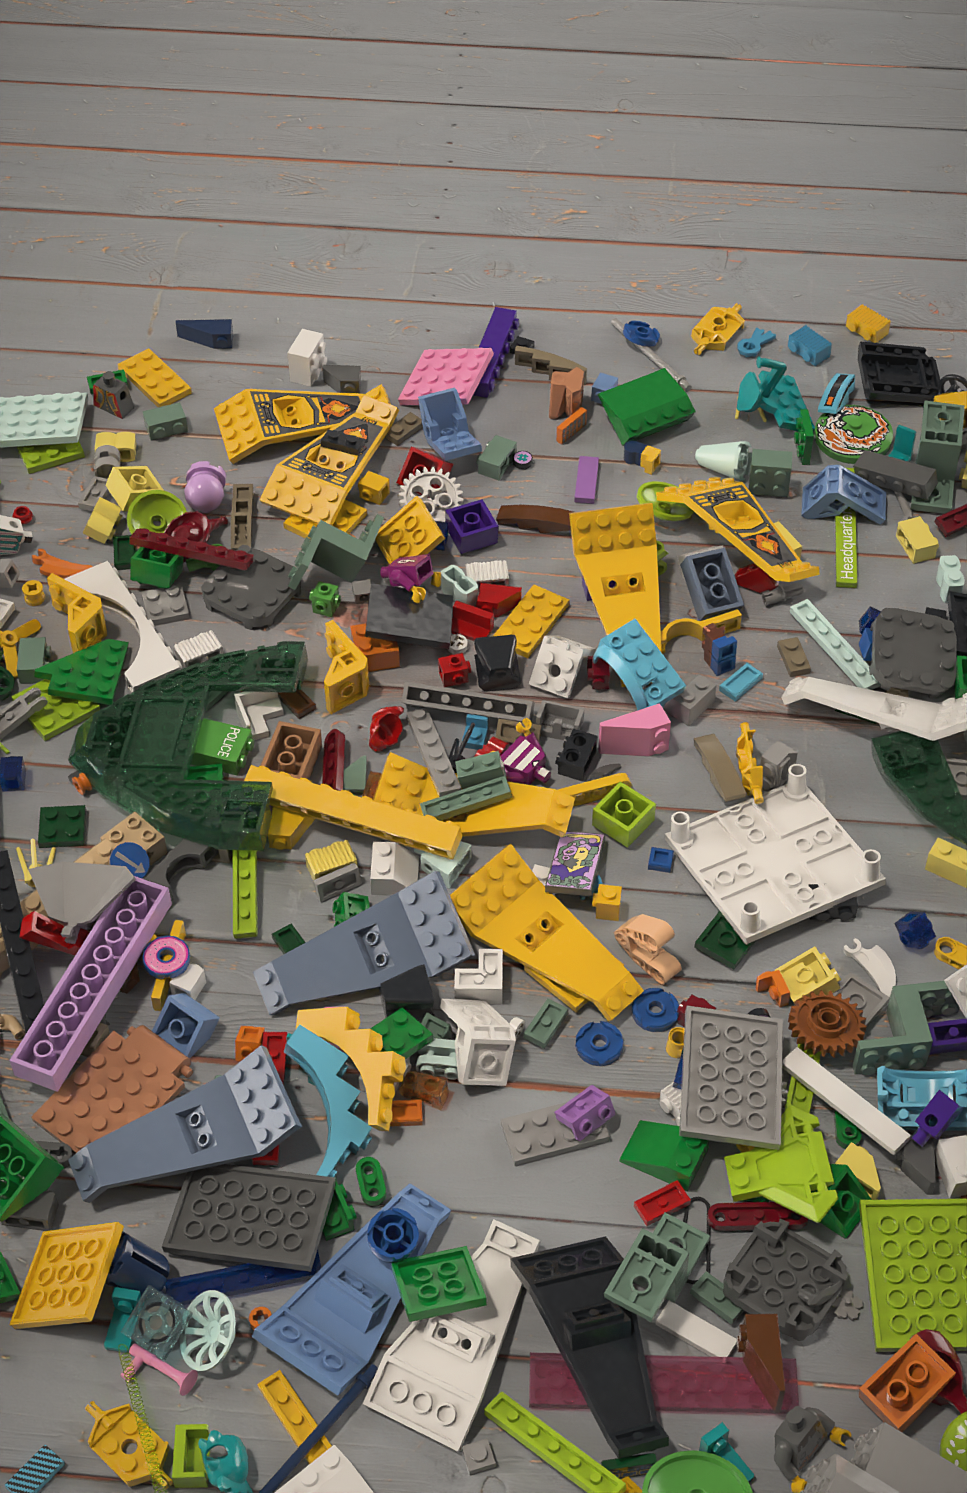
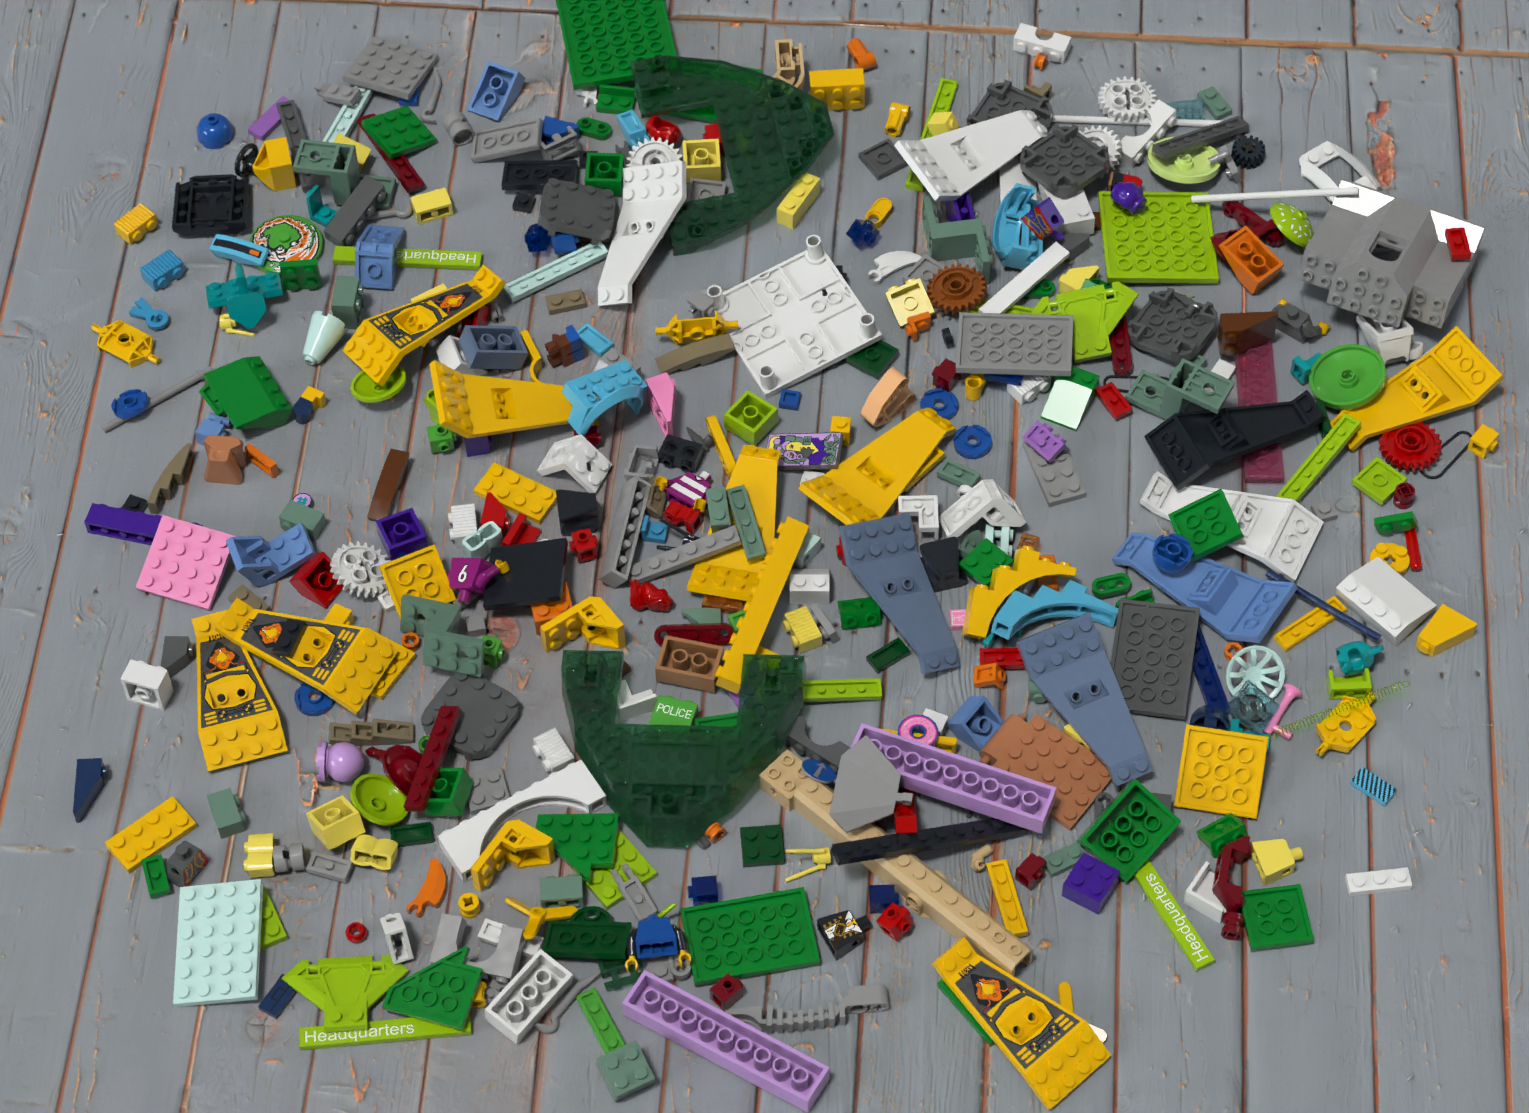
camera: 90 degrees left, 5 degrees up
medium lavender tile [574,456,599,504] -> none
light aqua brick [936,555,965,603] -> none

